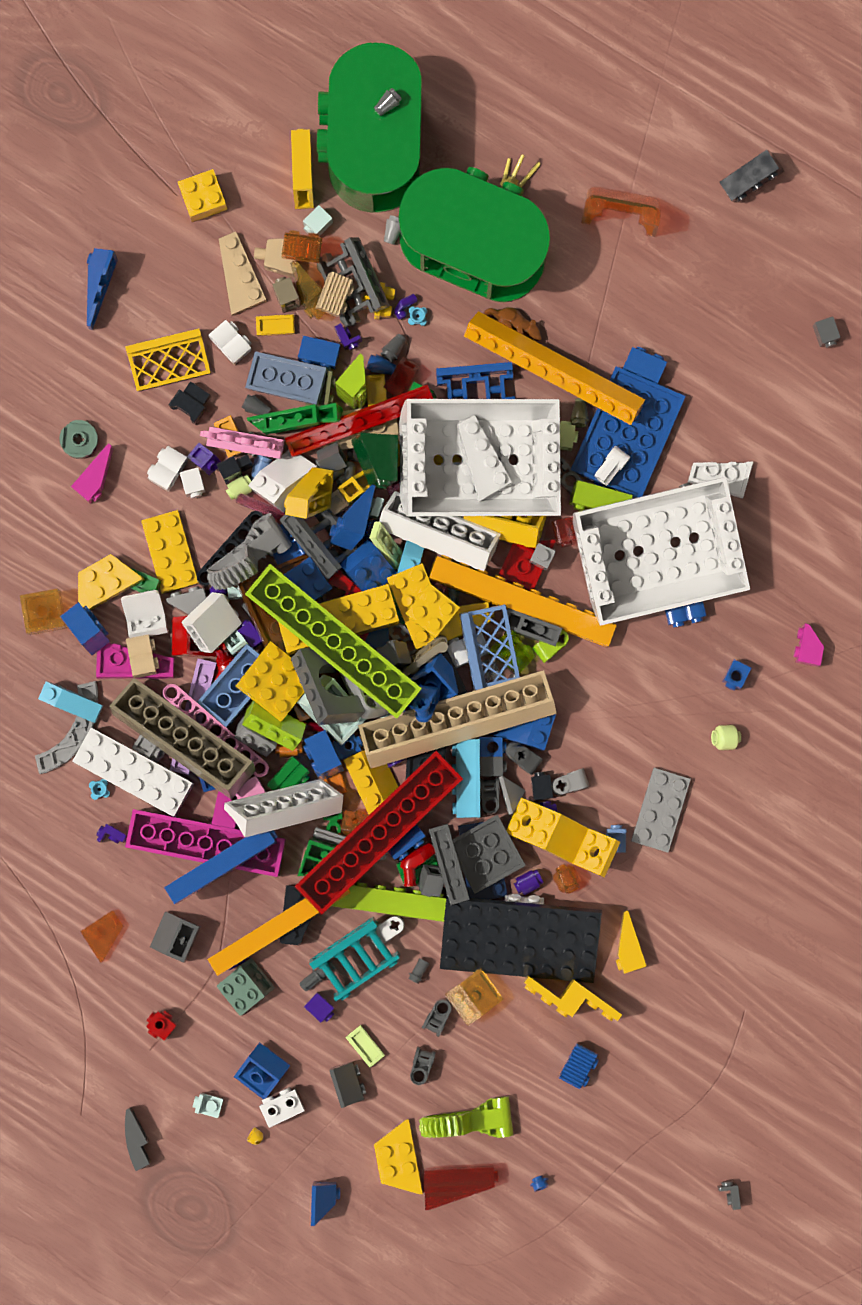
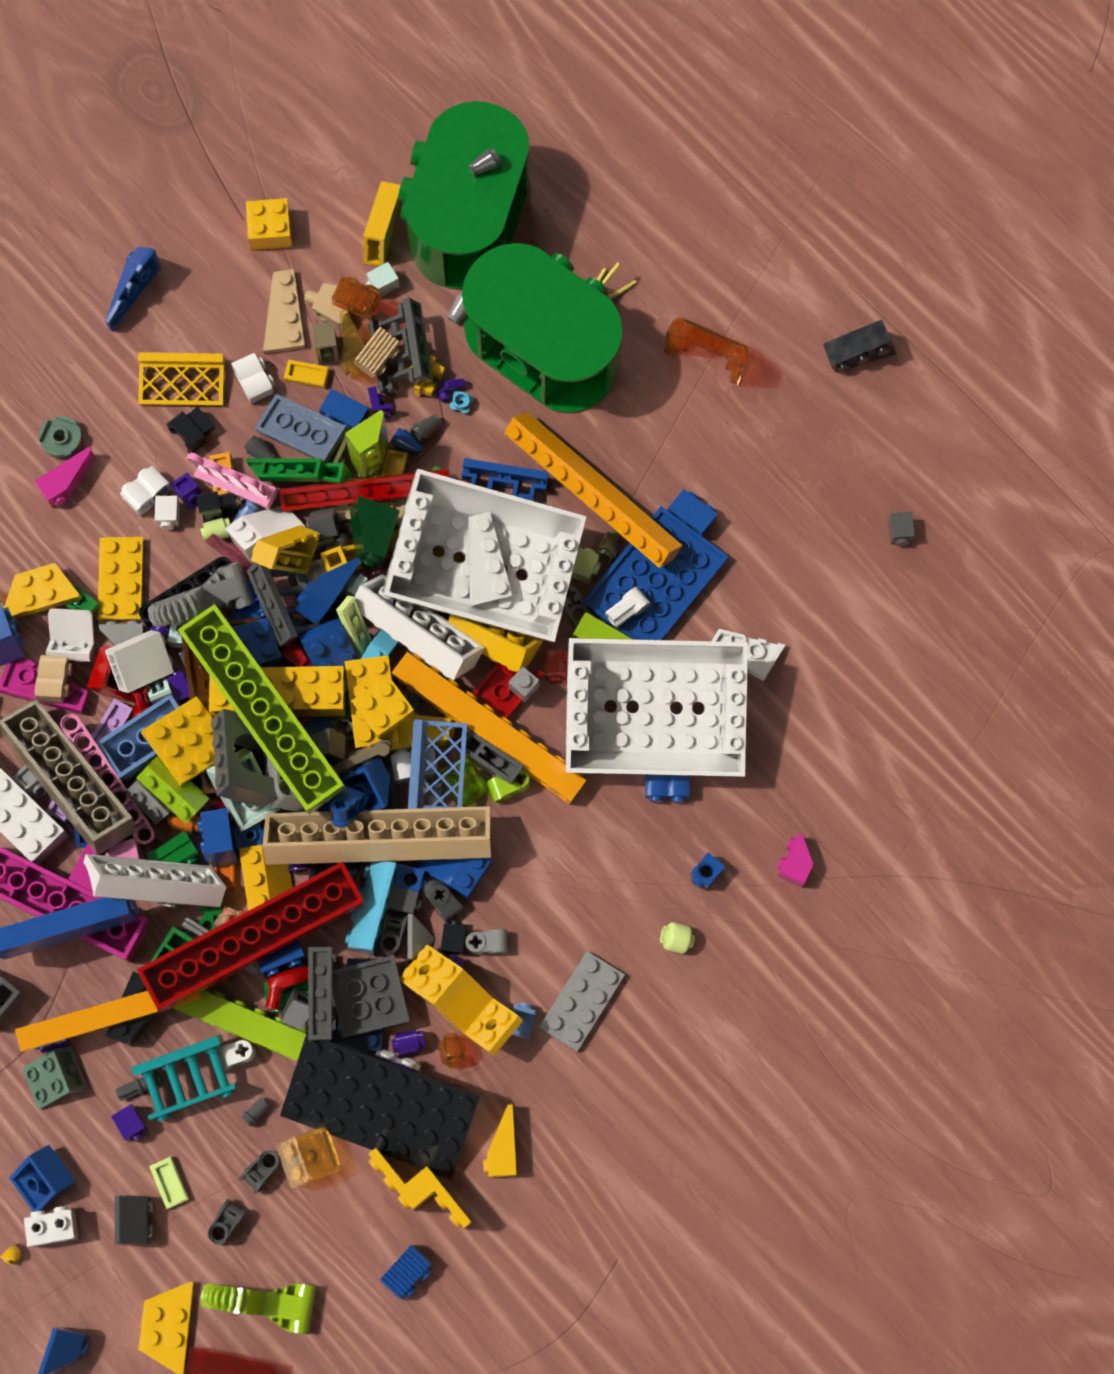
camera: 15 degrees right, 10 degrees down
clear red brick [383,357,420,396] -> none
dark orange animal [483,307,542,340] -> none

